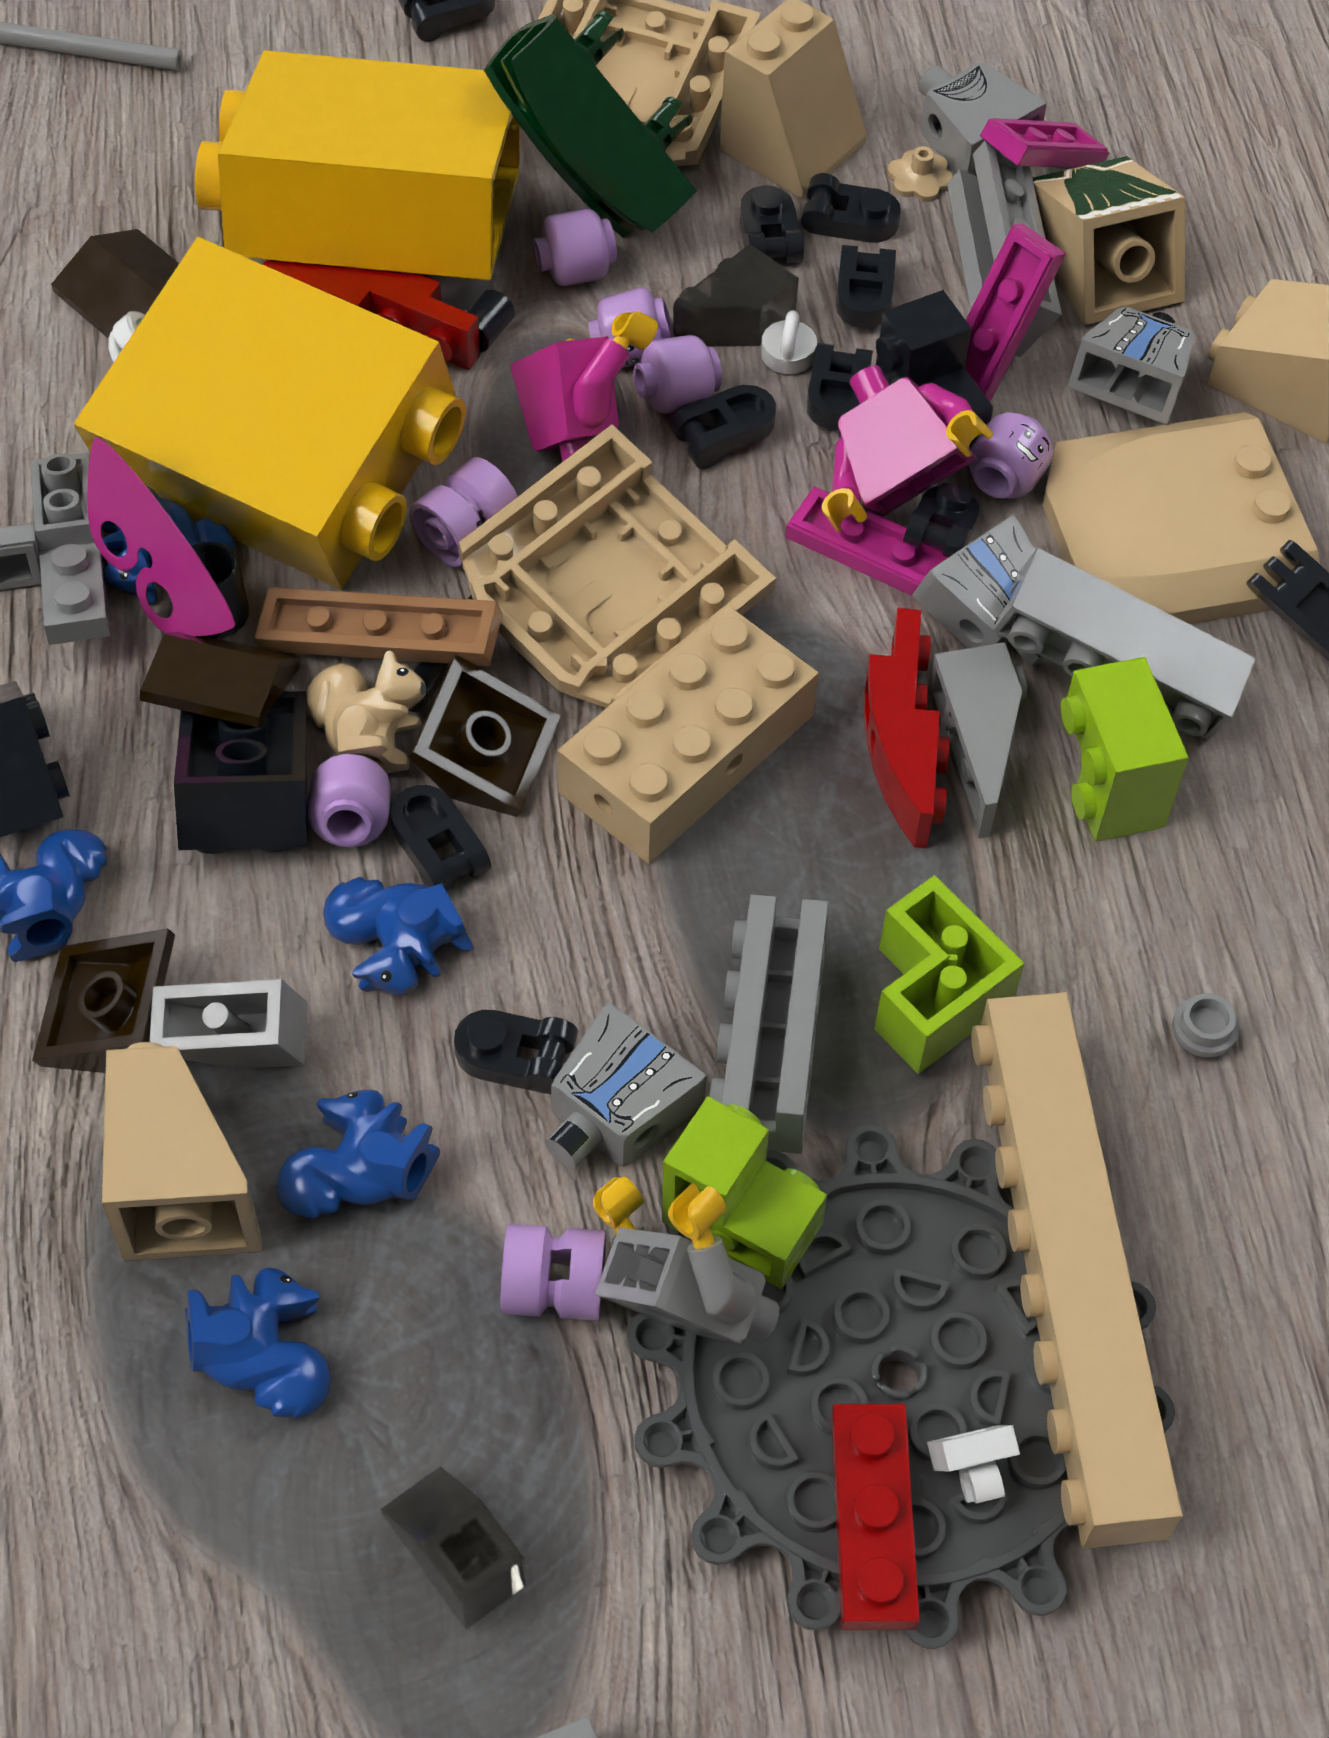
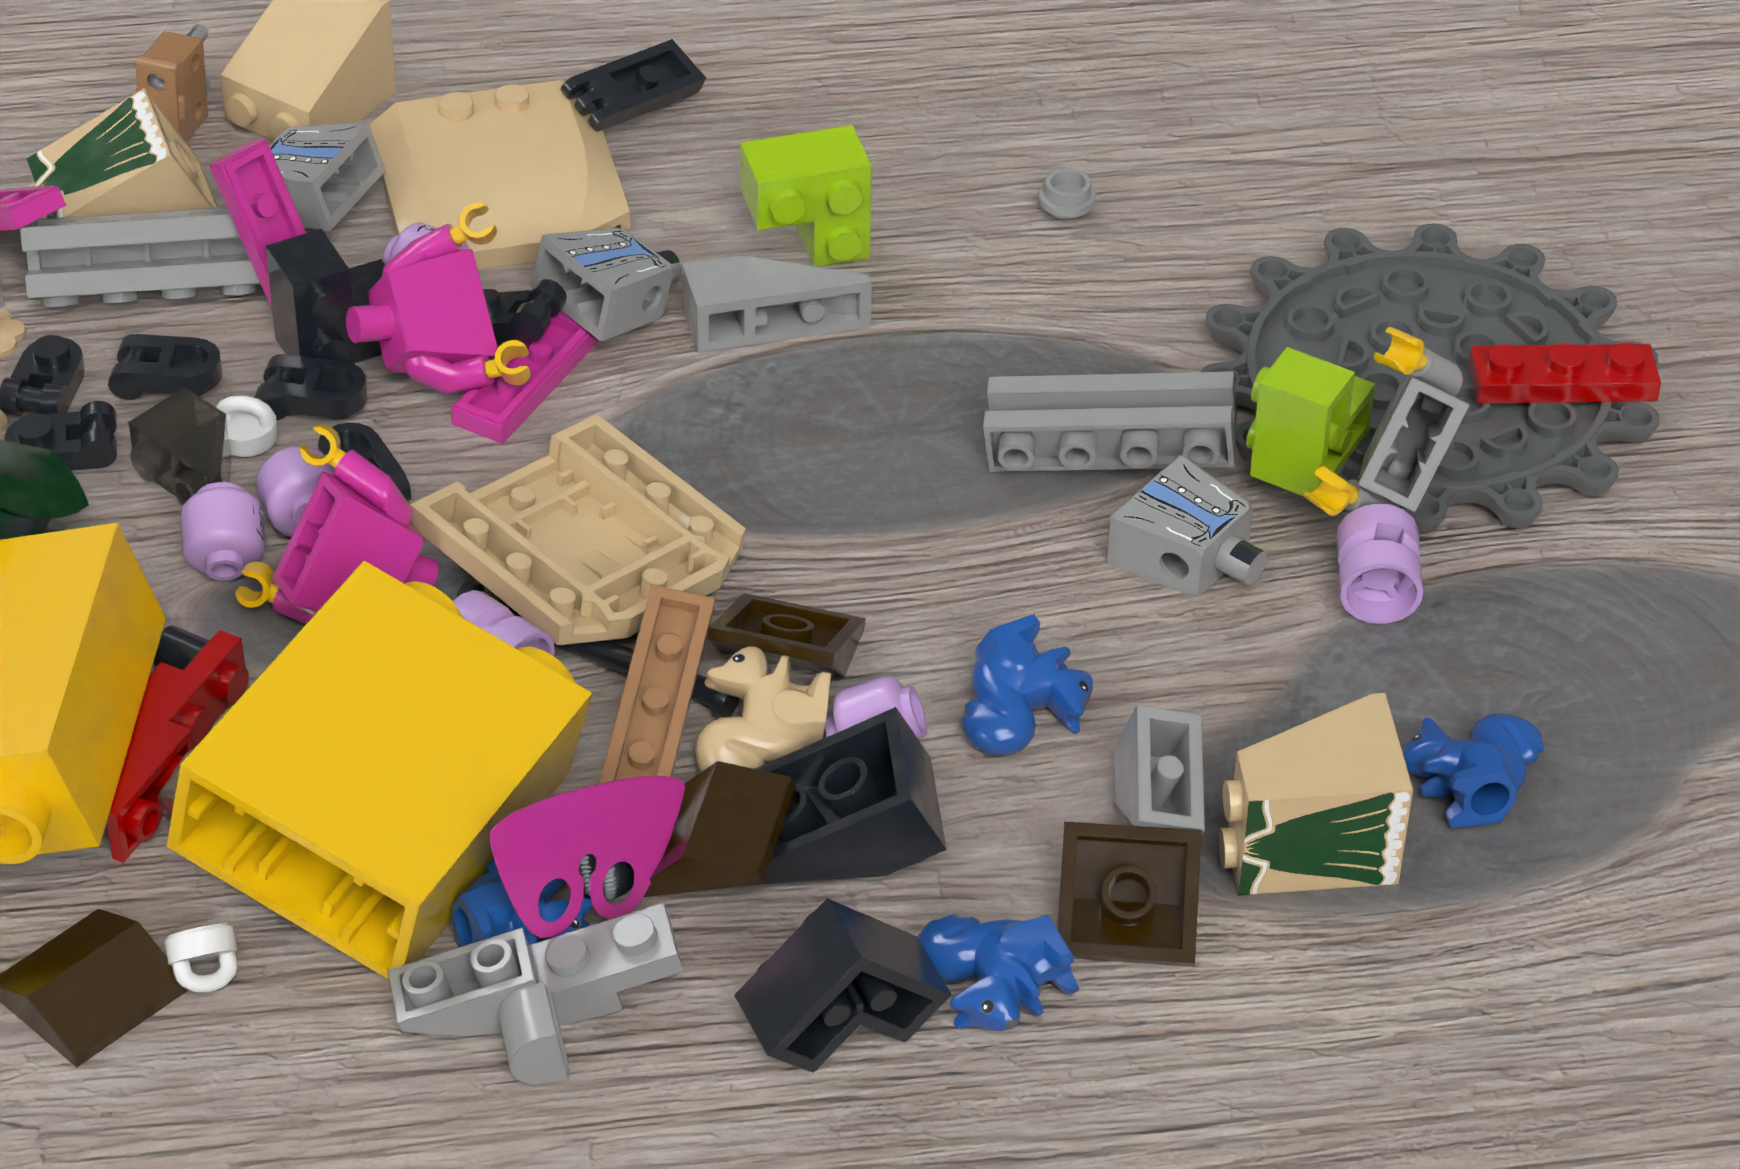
camera: 90 degrees left, 15 degrees down
blue animal [276,1089,440,1219] -> none
clear smoke slope [381,1466,526,1629] -> none
black plate [390,785,492,892] -> none
black plate [454,1010,578,1094] -> none
tan brick [557,604,819,864] -> none
red slope [864,608,950,849] -> none
lime brick [874,875,1025,1074] -> none
white tile [927,1425,1020,1503] -> none
tan brick [971,992,1183,1549] -> none
light grey brick [993,548,1255,740] -> none
none -> medium nougat piece [135,23,212,142]

